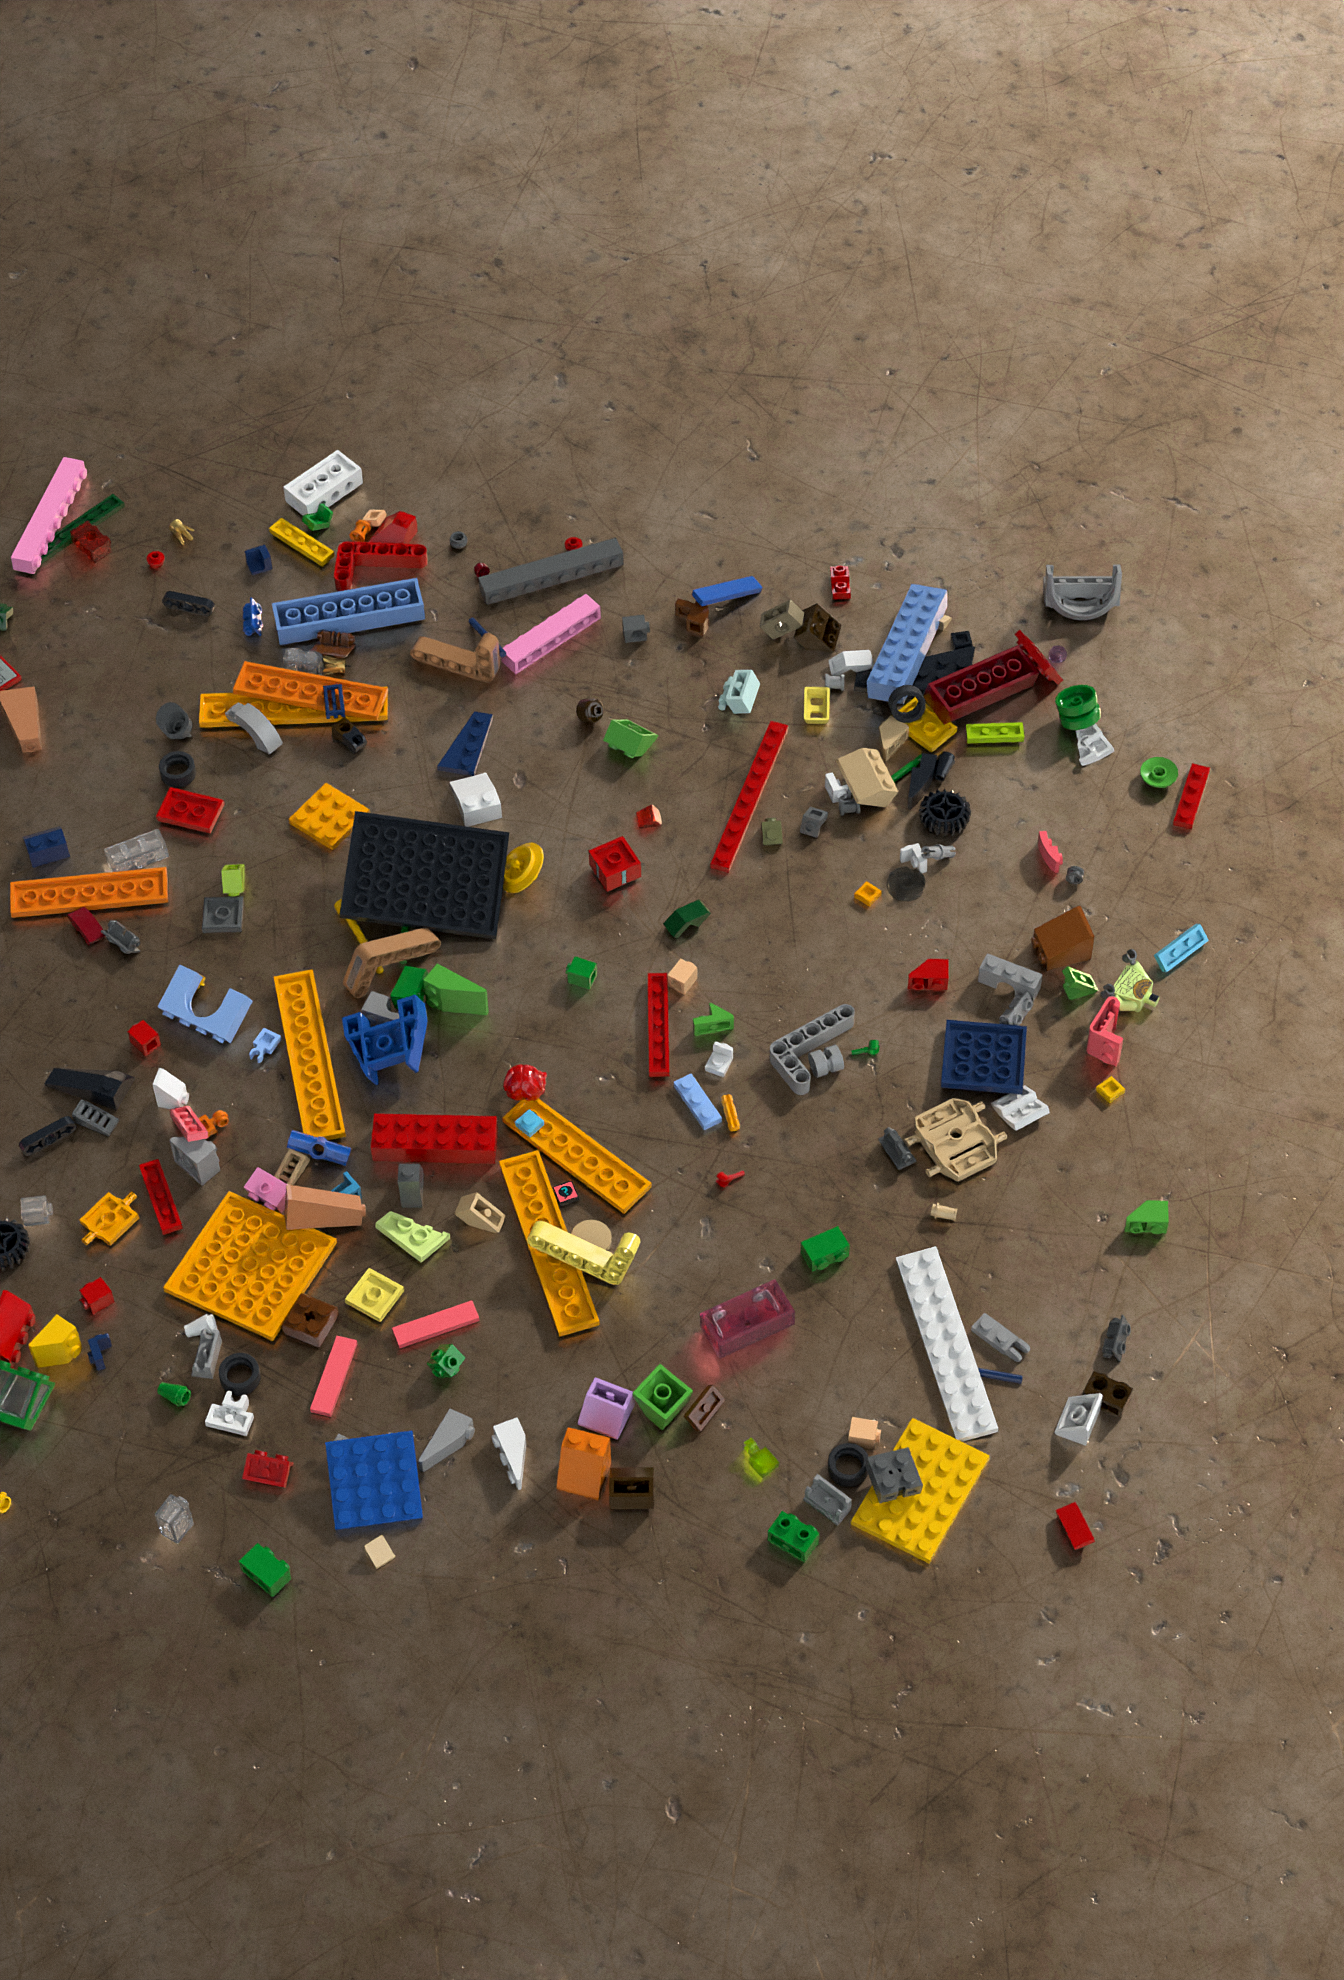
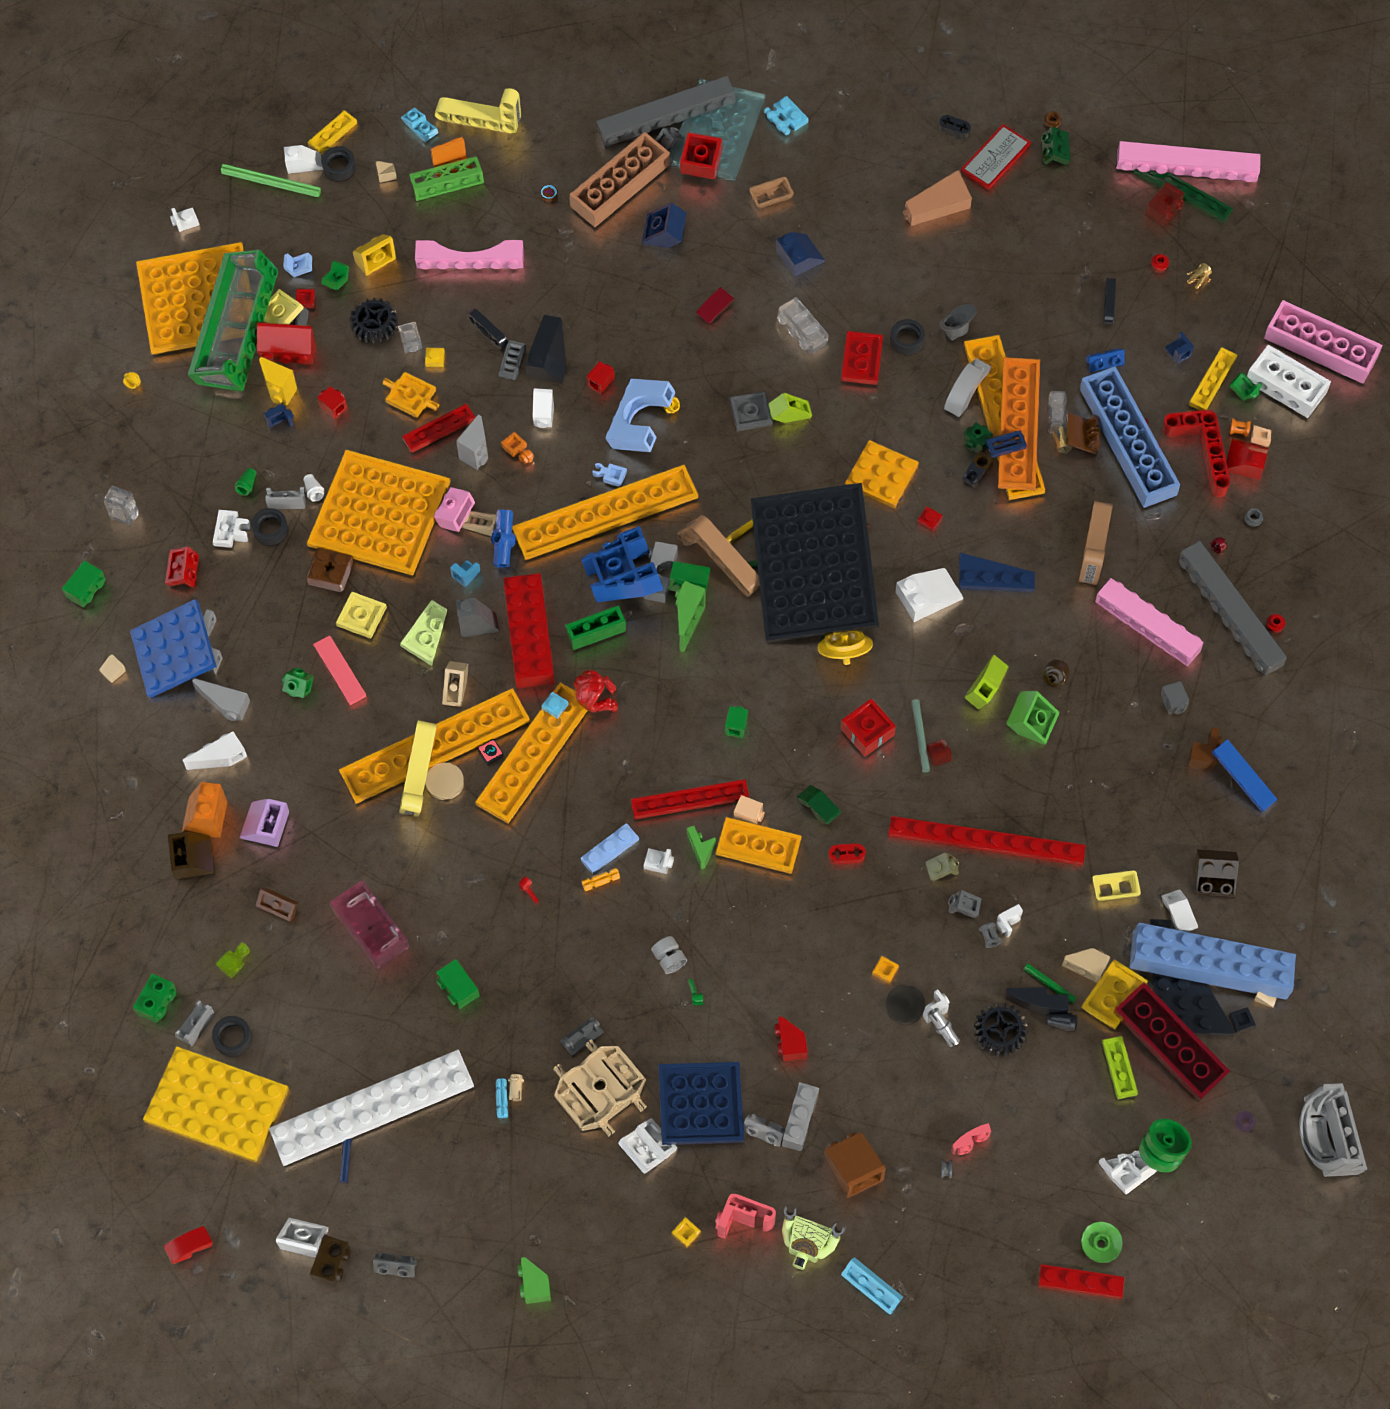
camera: 80 degrees right, 10 degrees up
orange plate [10,867,168,918] -> none
dark grey hinge [101,920,141,954] -> none
coral tile [170,1106,208,1142] -> none
nougat slope [284,1185,366,1230] -> none
coral tile [310,1336,358,1417] -> none
dark blue bar [468,617,506,657] -> none
bright green slope [632,1364,693,1430] -> none
light aqua brick [718,669,760,714] -> none
dark tan brick [760,599,804,640] -> none
light grey beam [770,1004,855,1095] -> none
light grey bush [825,674,844,691] -> none
red slope [830,565,851,600] -> none
tan slope [836,748,898,807] -> none
light nougat brick [848,1417,881,1450] -> none
dark grey piece [865,1447,923,1504] -> none
black tyre [888,685,926,723] -> none
light grey hinge [971,1313,1030,1362] -> none
red plate [1014,629,1063,685] -> none
bright green slope [1062,966,1099,1000] -> none
none -> yellow plate [425,348,445,367]
none -> medium azure axle [496,1078,508,1119]
none -> green brick [565,605,626,651]
none -> light orange plate [716,817,802,874]
none -> red beam [828,843,866,865]
none -> sand green bar [912,699,930,772]
none -> red plate [917,507,943,532]
none -> dark green brick [963,422,994,453]
none -> lime slope [964,655,1008,709]
none -> bright pink brick [1264,300,1383,384]

